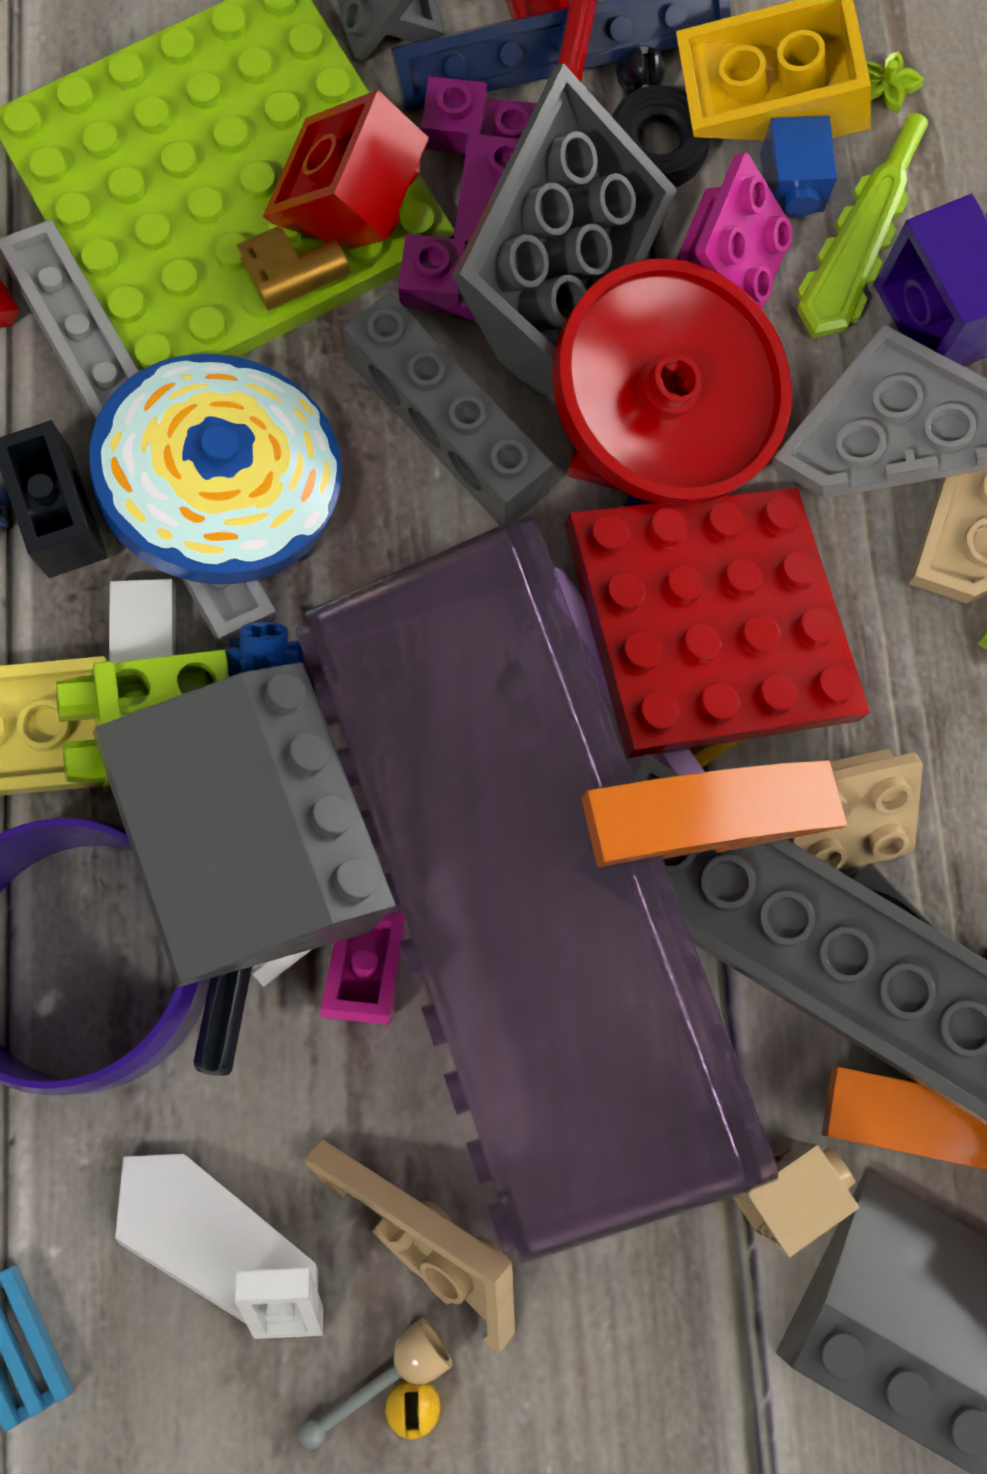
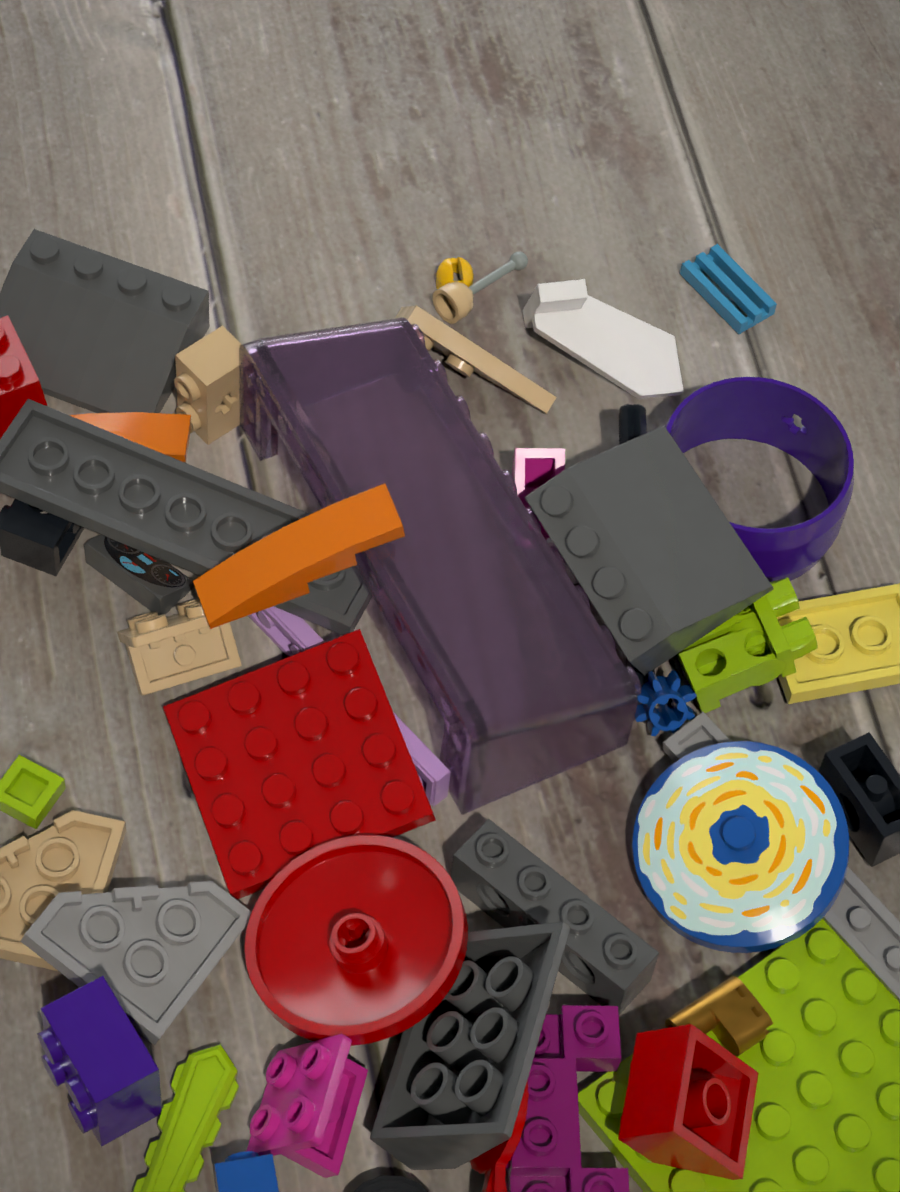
camera: 170 degrees right, 20 degrees down
white tile [109,579,176,664] -> none

